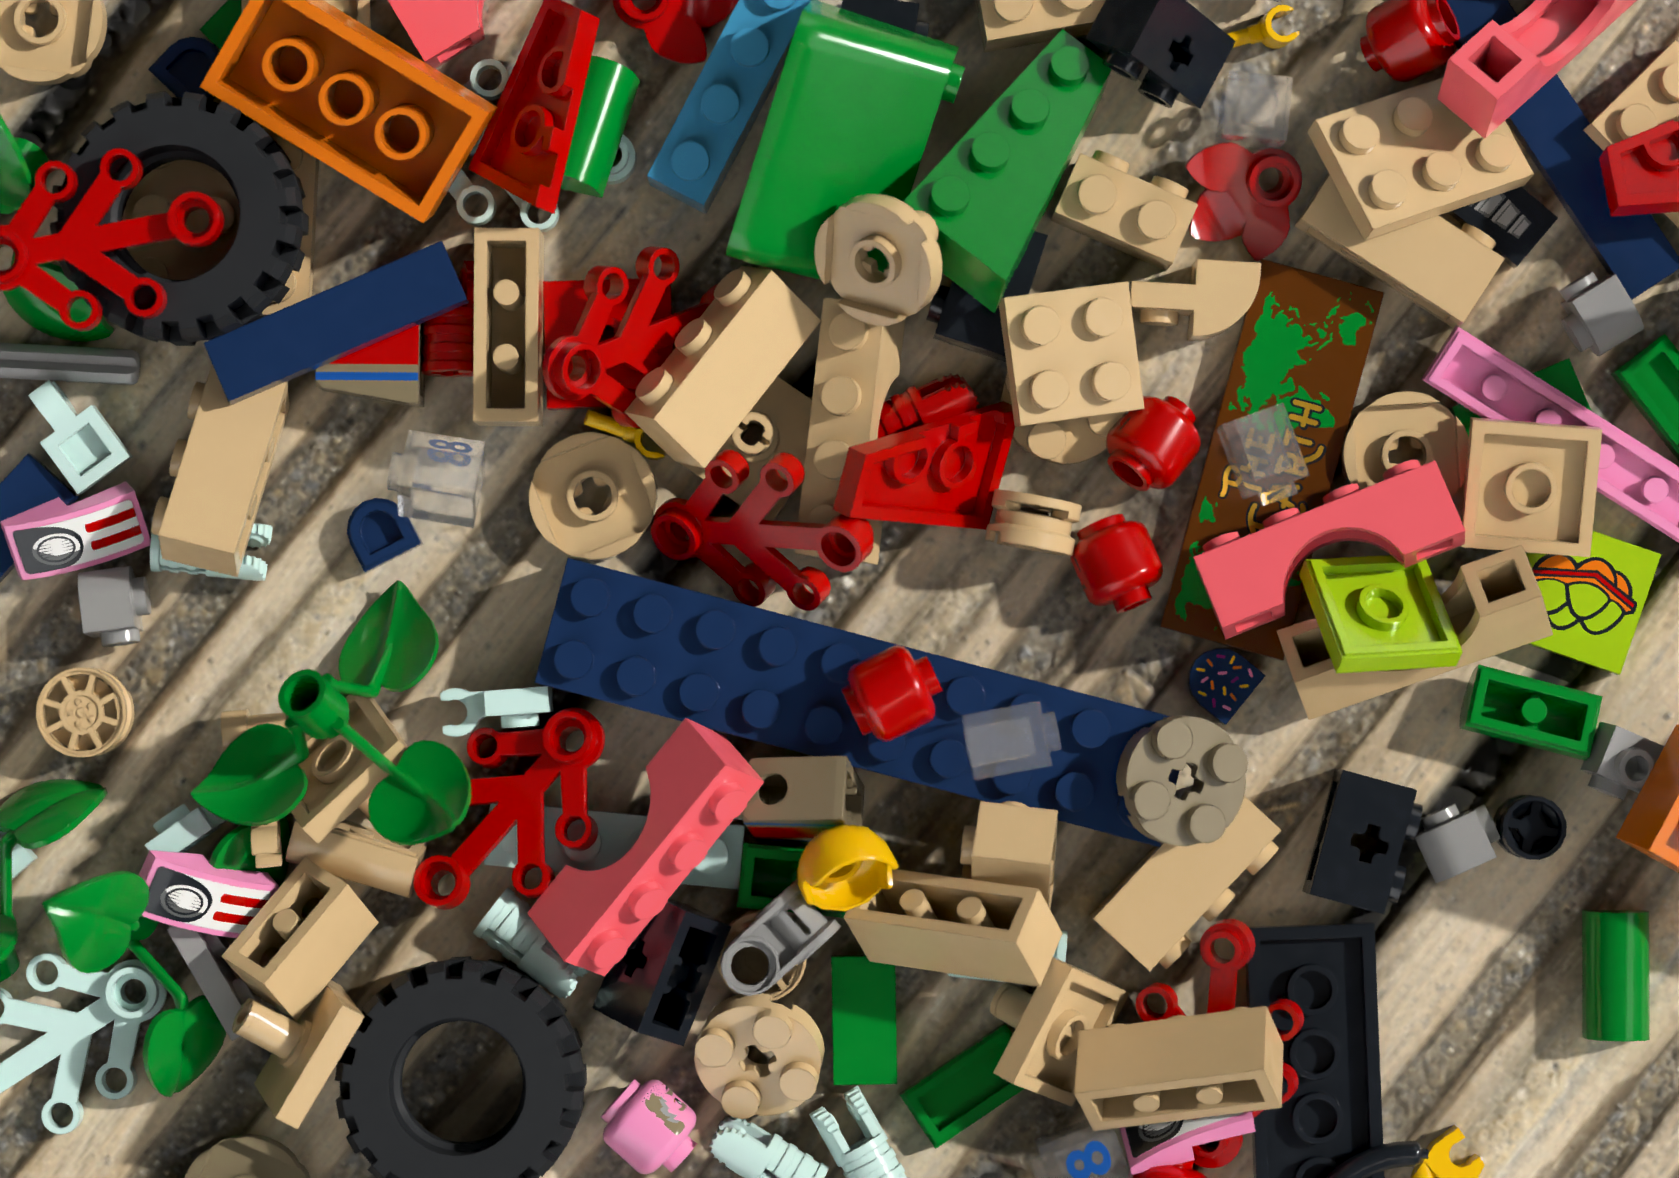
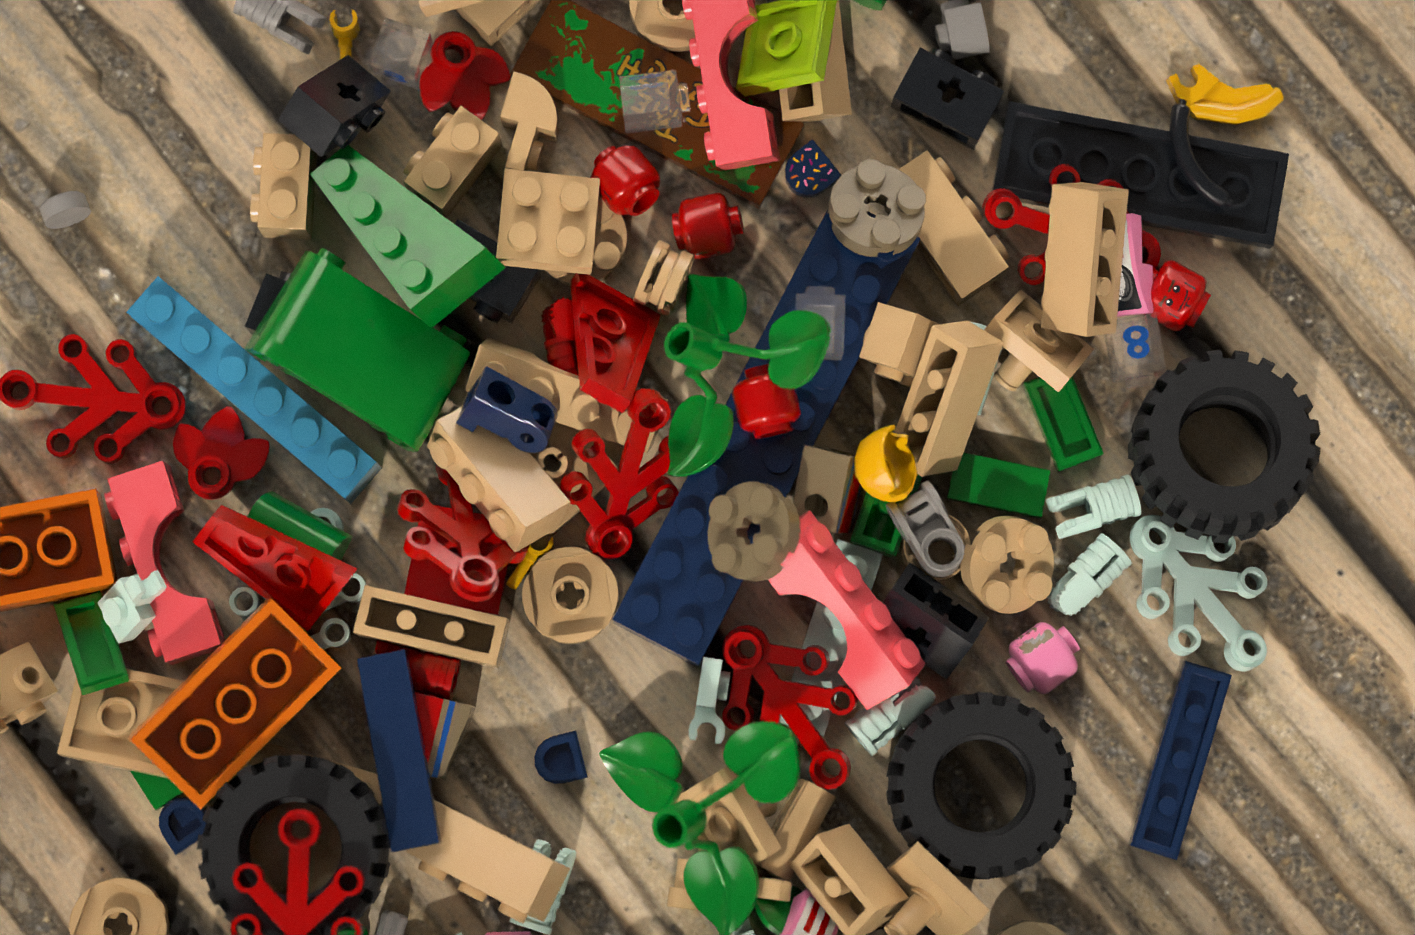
camera: 75 degrees left, 5 degrees down
clear brick [387,430,485,528] -> none
tan plate [814,194,942,326] -> none
none -> dark blue leg [456,366,558,453]
none -> green plant [664,274,831,477]
none -> dark tan plate [708,482,800,582]

